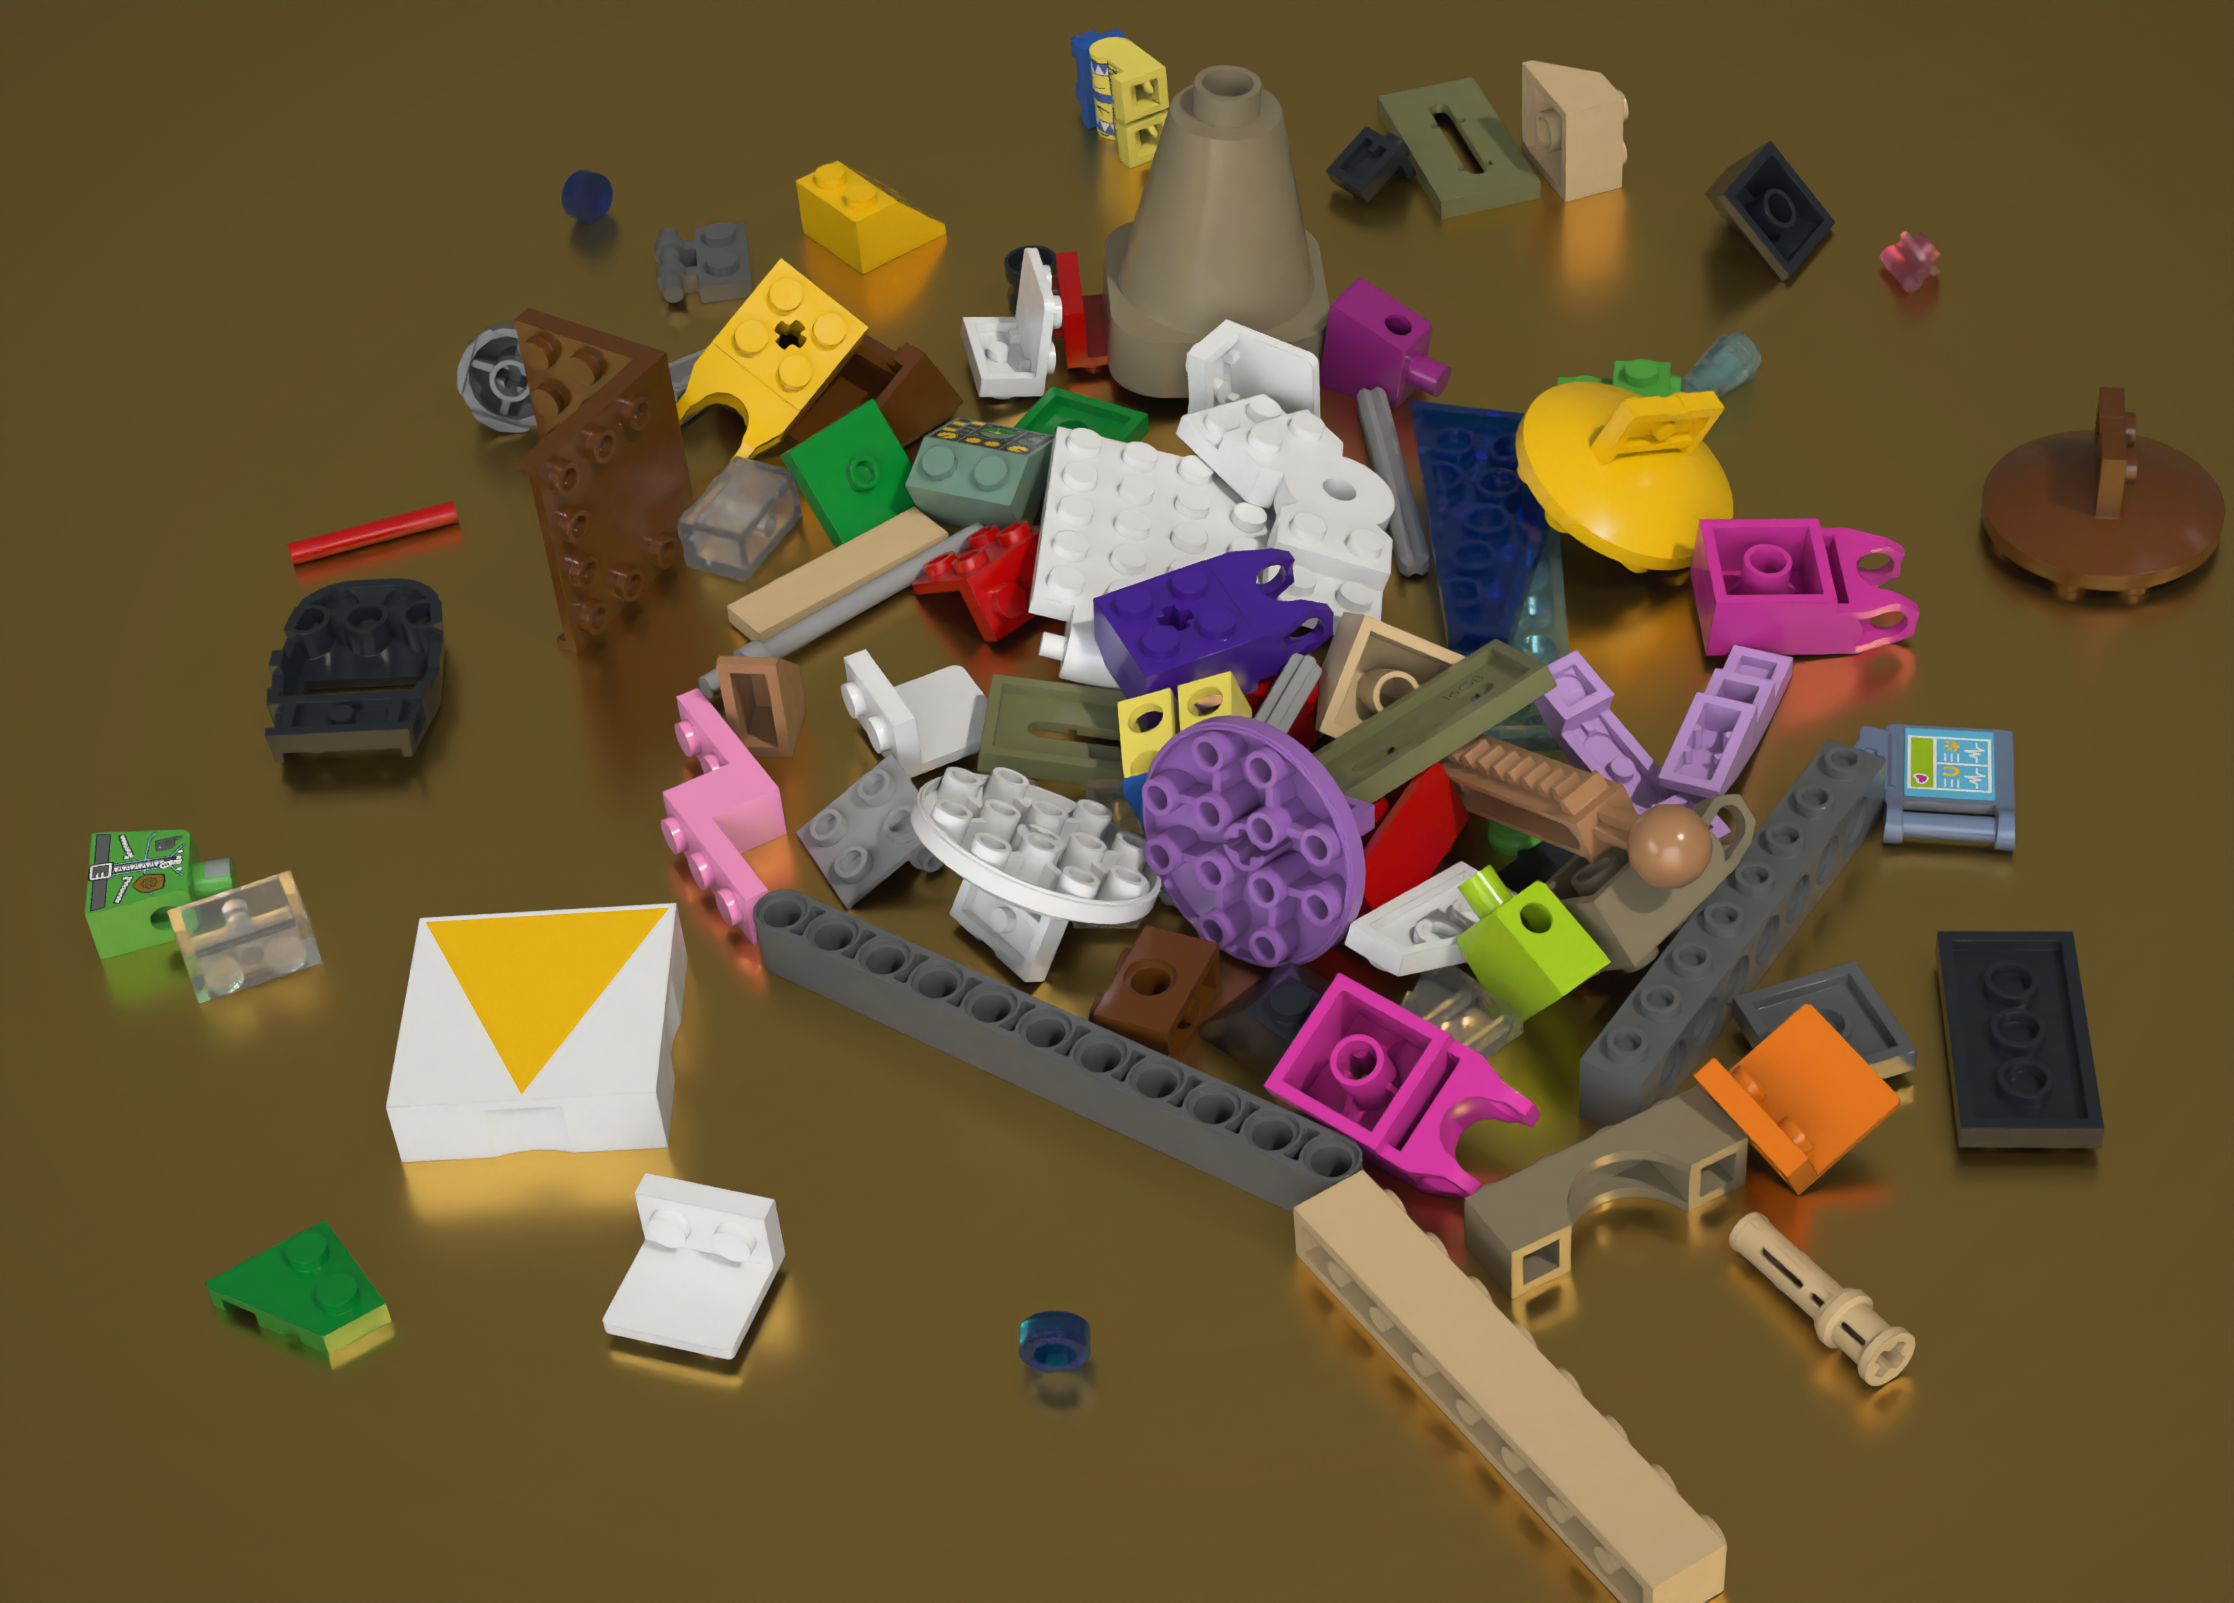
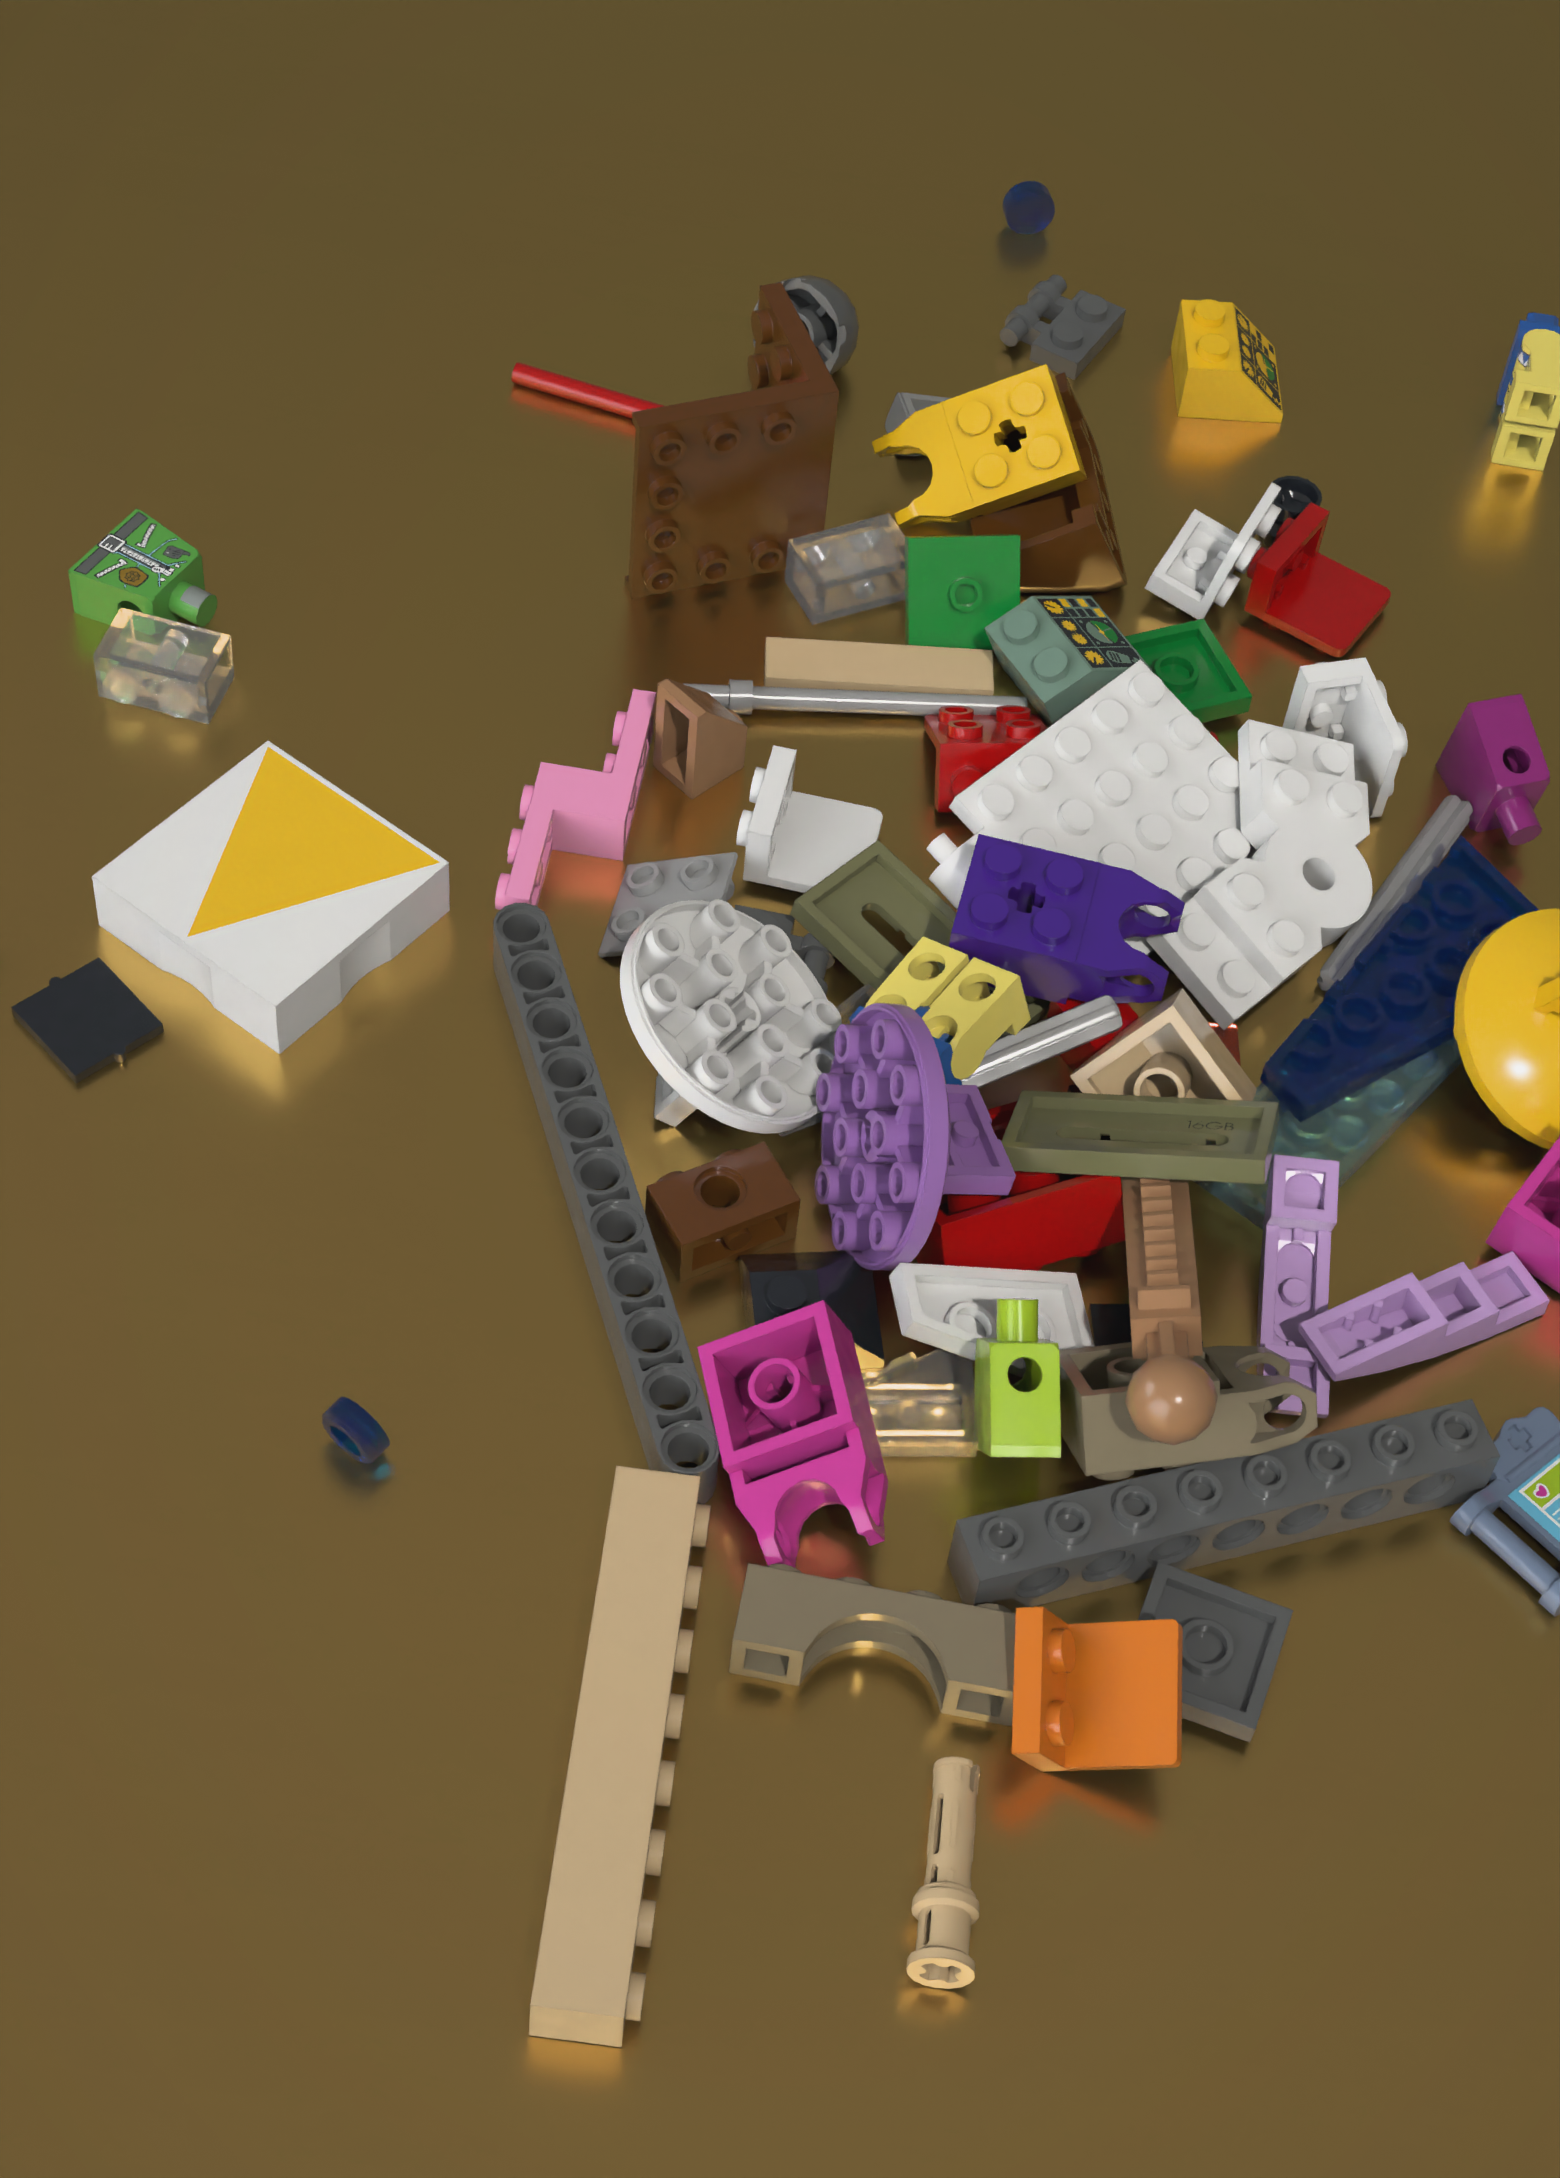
camera: 30 degrees right, 10 degrees up
black slope [265,578,445,763] -> none
white bracket [602,1173,786,1359] -> none
dark tan cone [1103,65,1330,398] -> none
black plate [1935,931,2104,1148] -> none
none -> black piece [11,957,164,1083]

